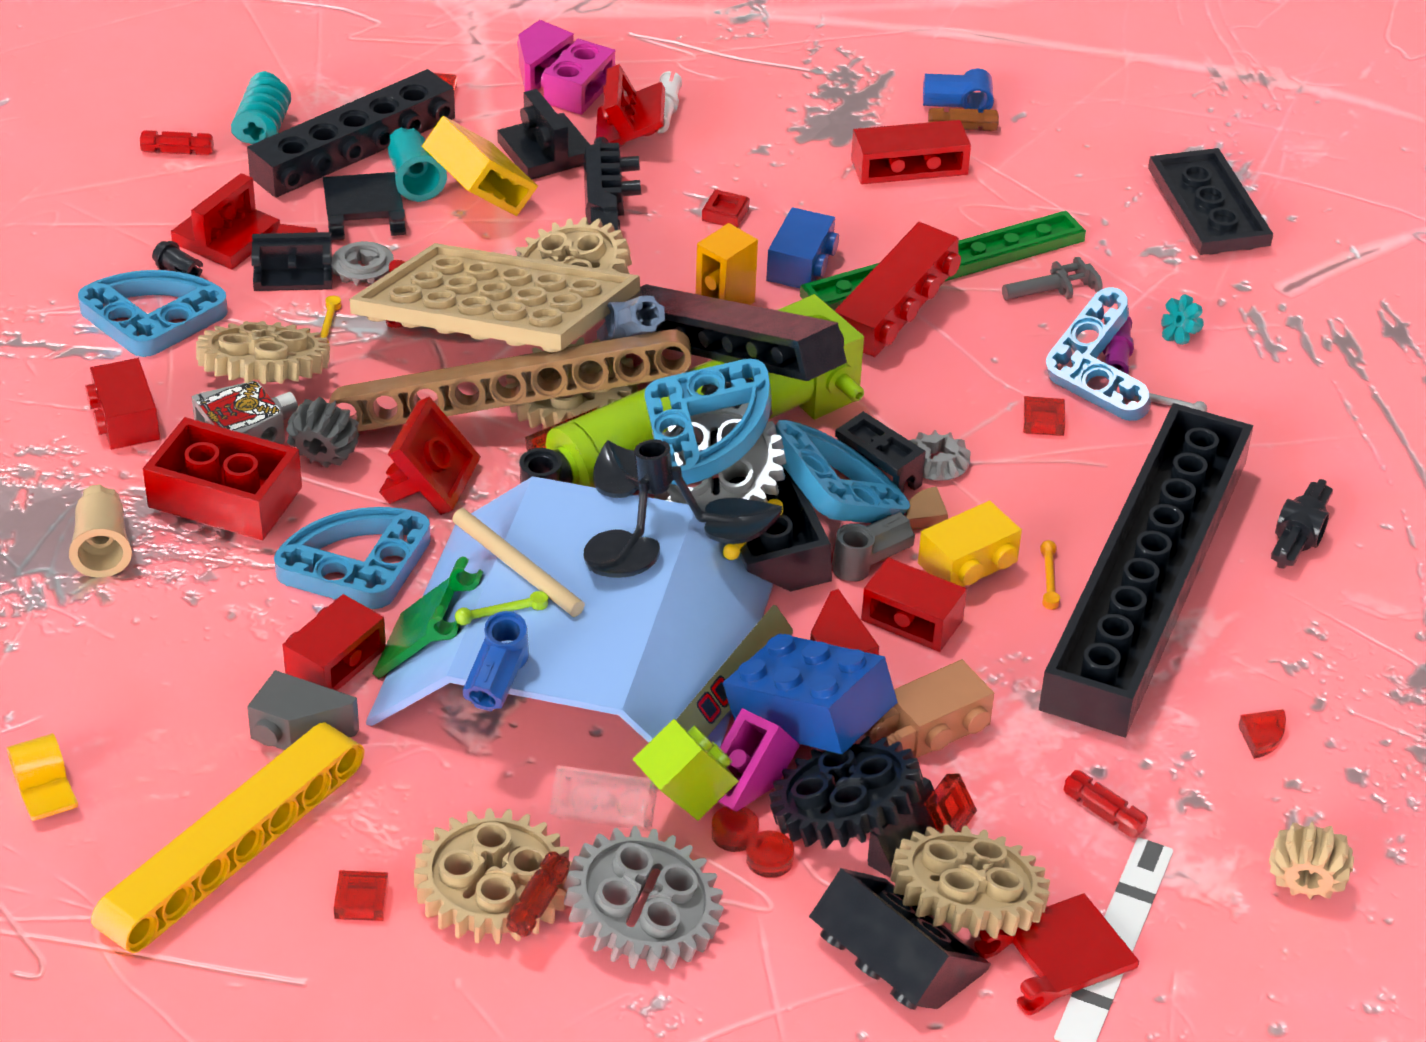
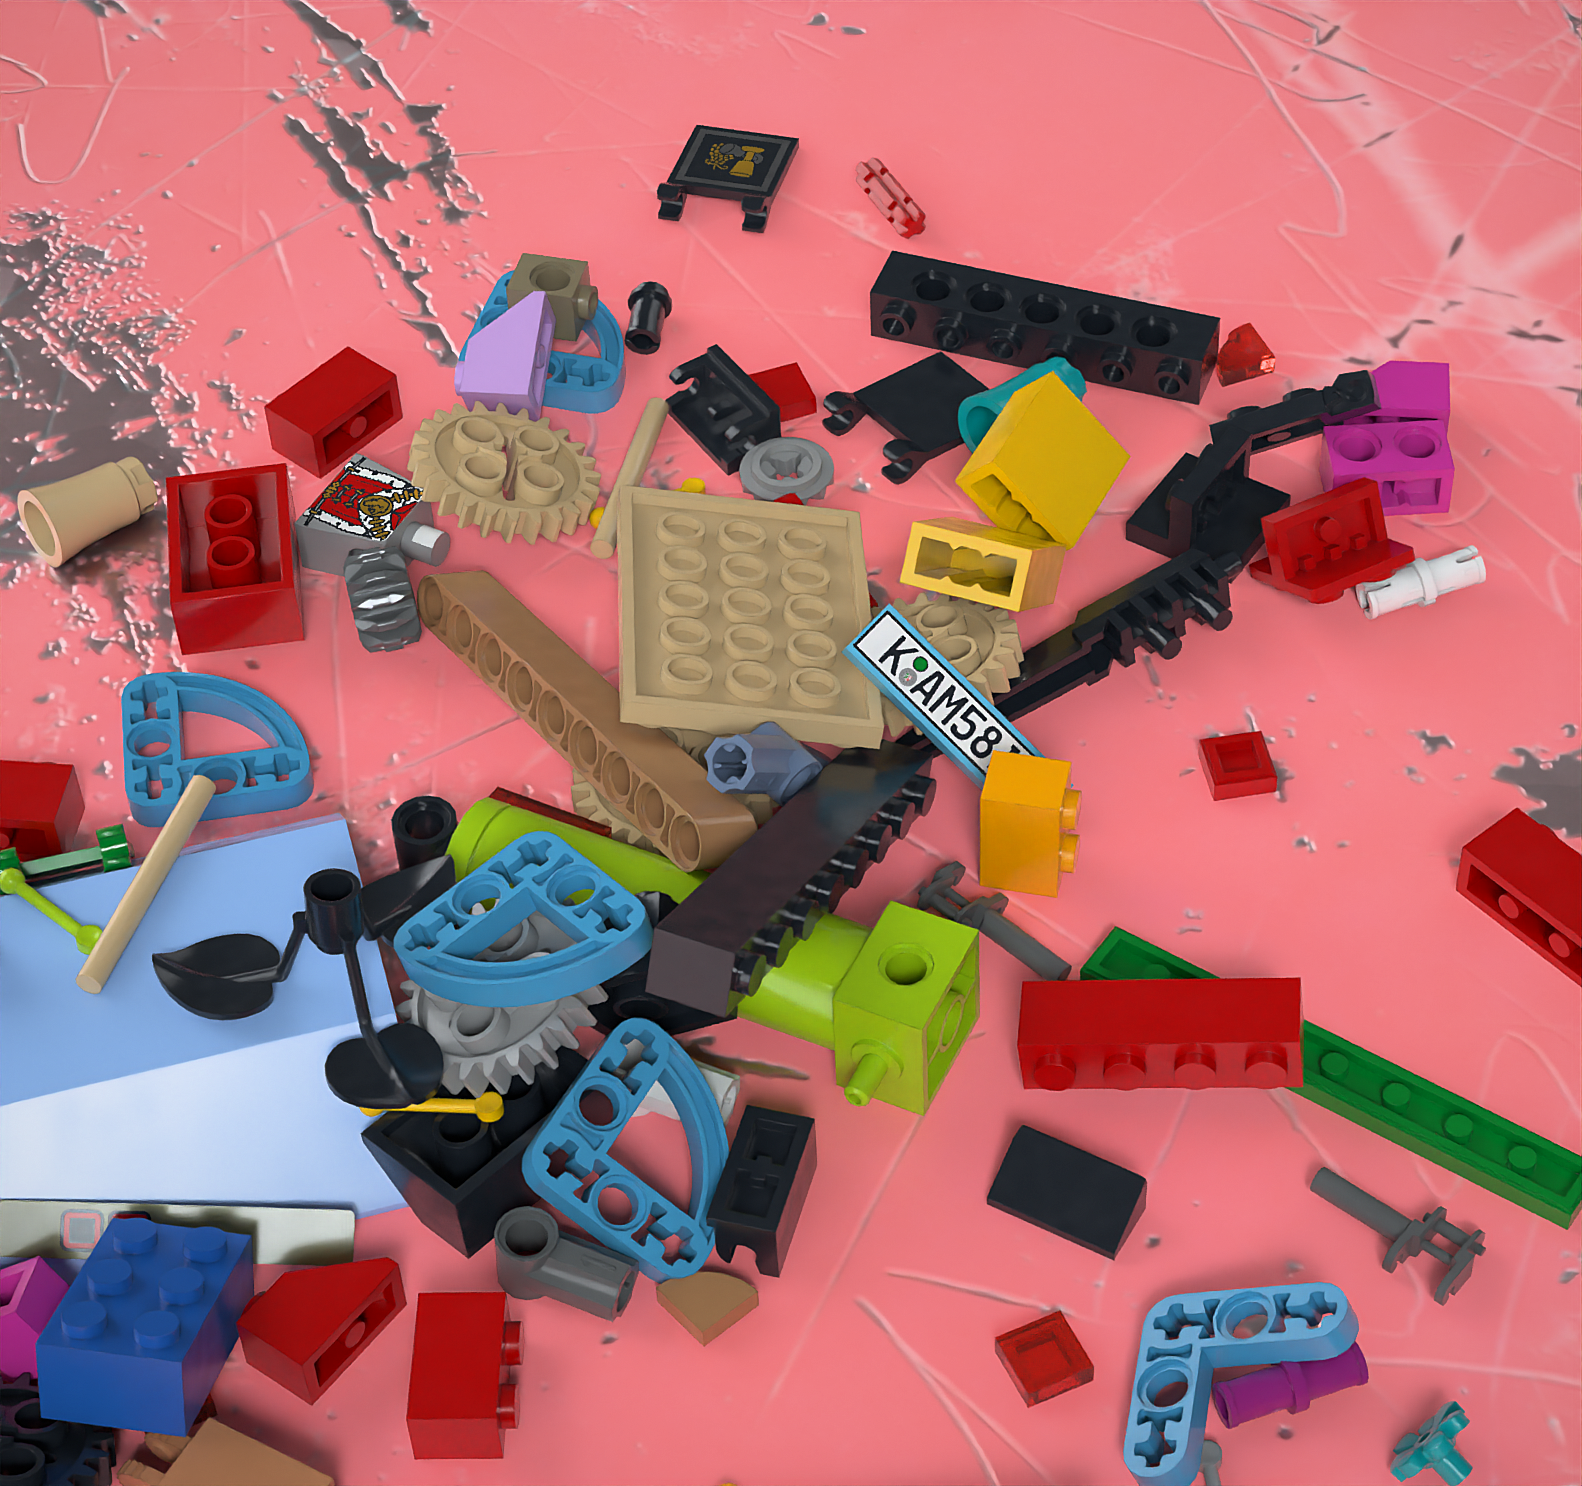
camera: 65 degrees right, 5 degrees up
red bracket [171,173,280,270] -> none
teal piece [231,71,292,144] -> none
red bracket [379,396,481,515] -> none
blue brick [766,207,839,289] -> none
light grey gear [910,430,971,481] -> none
yellow brick [918,500,1022,587] -> none
none -> lavender slope [454,291,556,422]
none -> dark tan brick [506,253,598,342]
none -> tan bar [590,397,669,559]
none -> black flag [657,124,799,233]
none -> tile [842,603,1074,791]
none -> yellow brick [899,517,1067,612]
none -> black slope [987,1125,1147,1261]
none -> black hinge [1209,370,1381,456]

